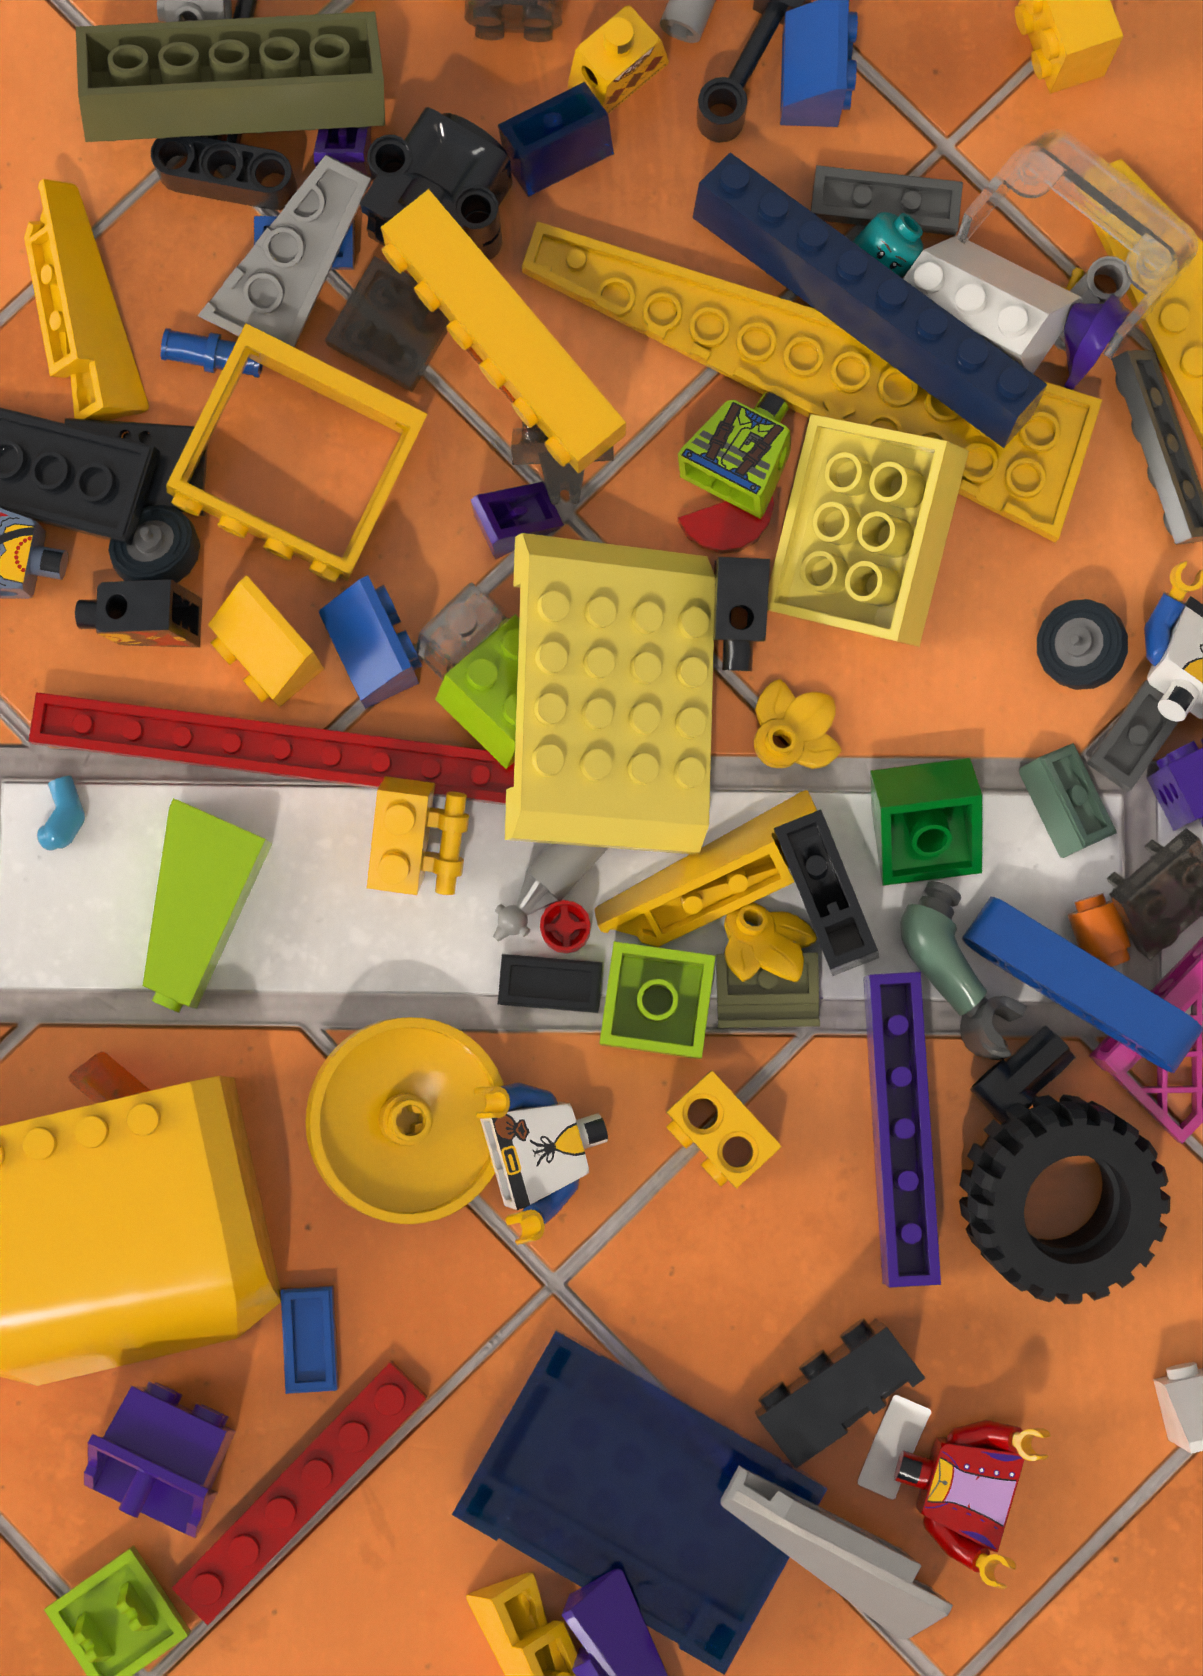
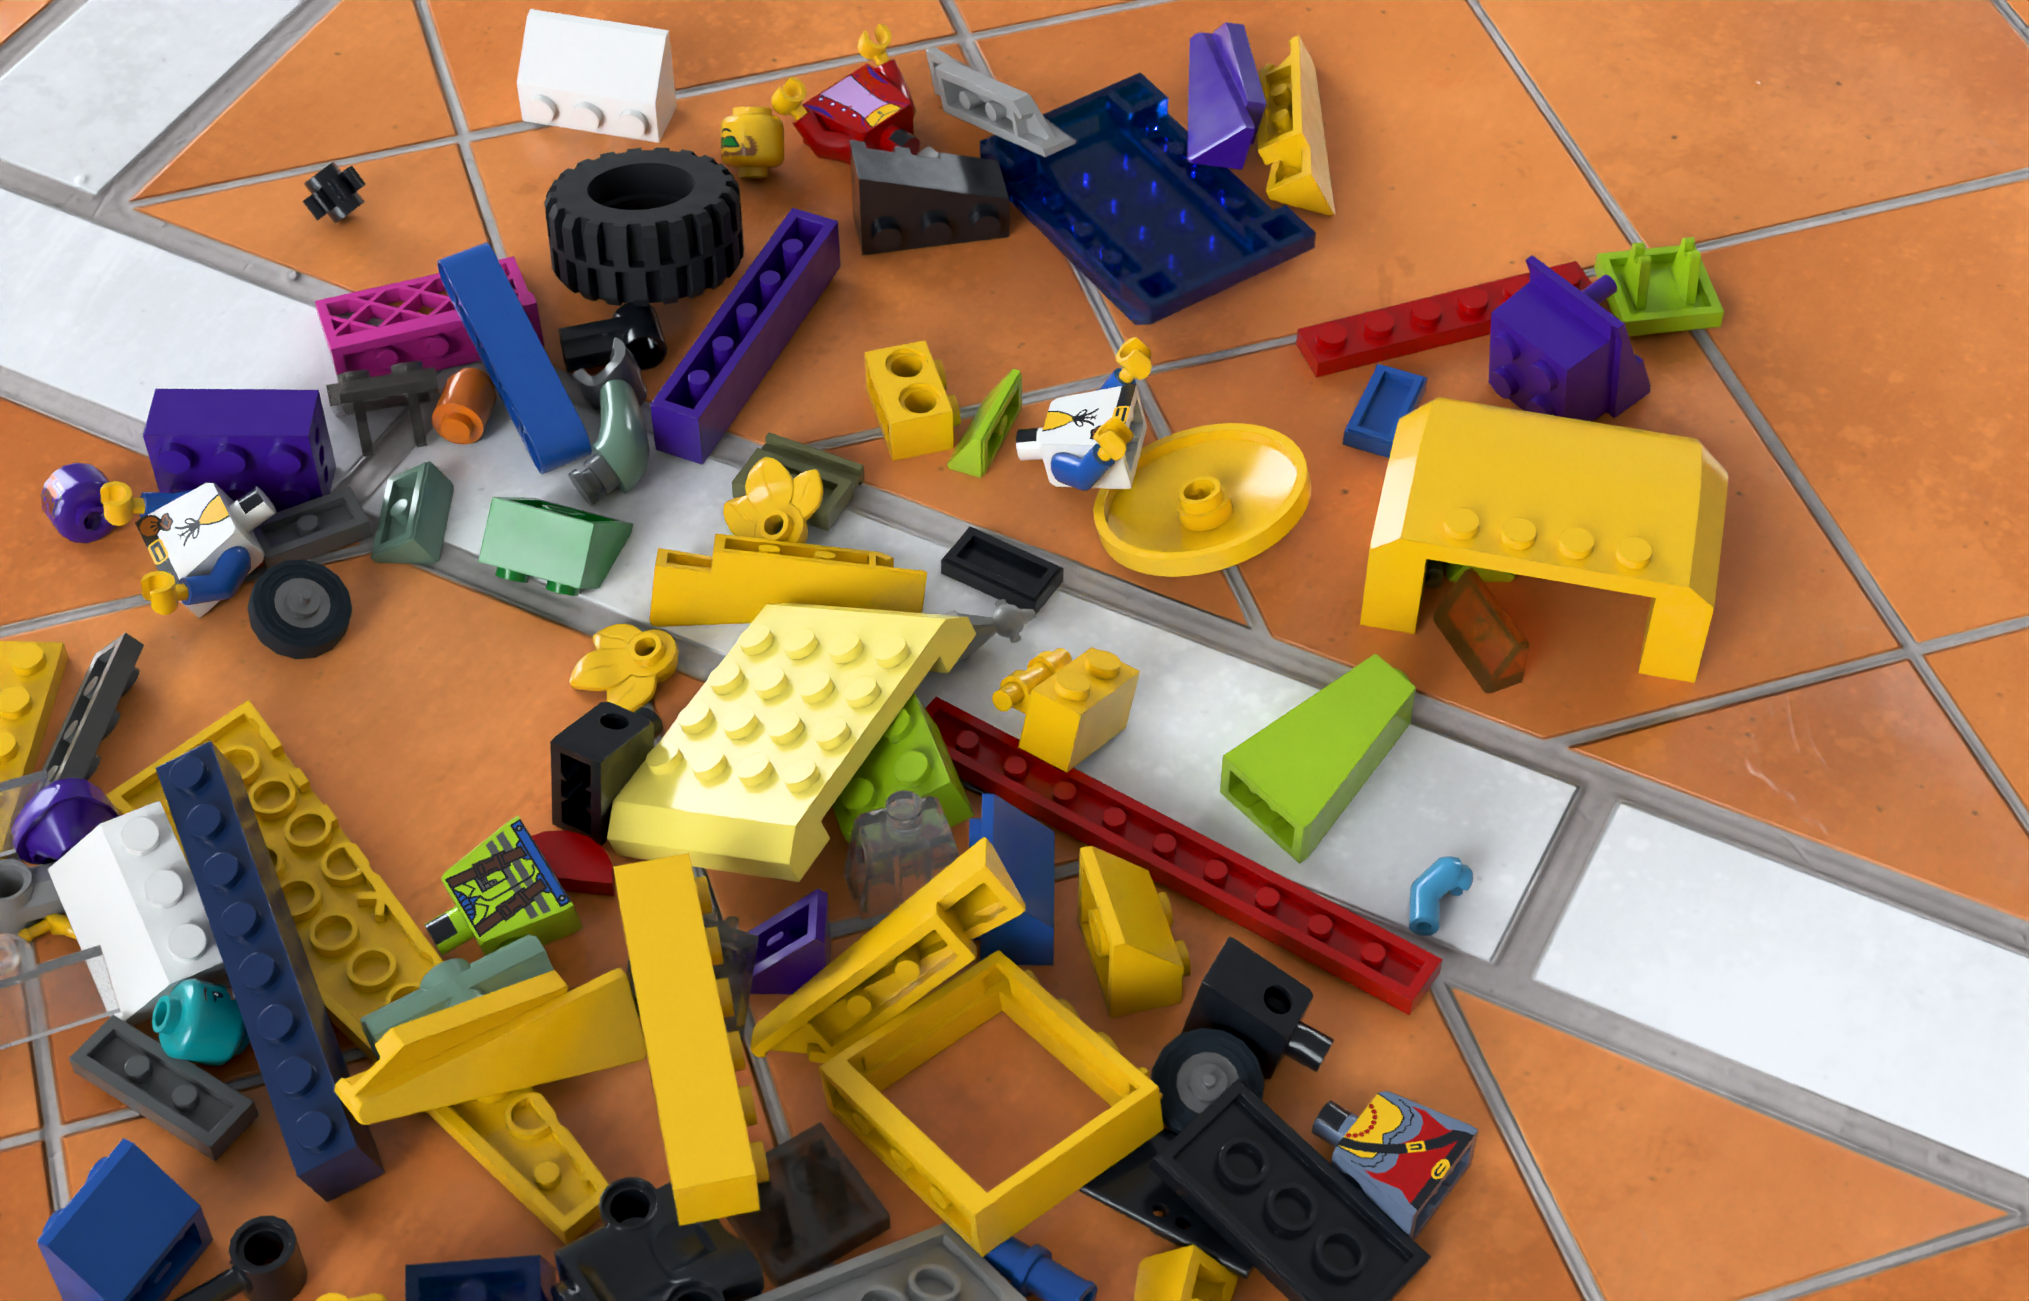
camera: 155 degrees left, 35 degrees down
red wheel [540,900,591,954] -> none
lime brick [599,941,716,1059] -> none
light yellow slope [767,414,969,647] -> none
black slope [774,809,880,976] -> none
none -> yellow wedge [334,968,647,1125]
none -> sand green piece [360,934,554,1060]
none -> yellow head [721,107,784,178]
none -> yellow wedge [750,837,1026,1063]
none -> lime slope [947,369,1022,478]

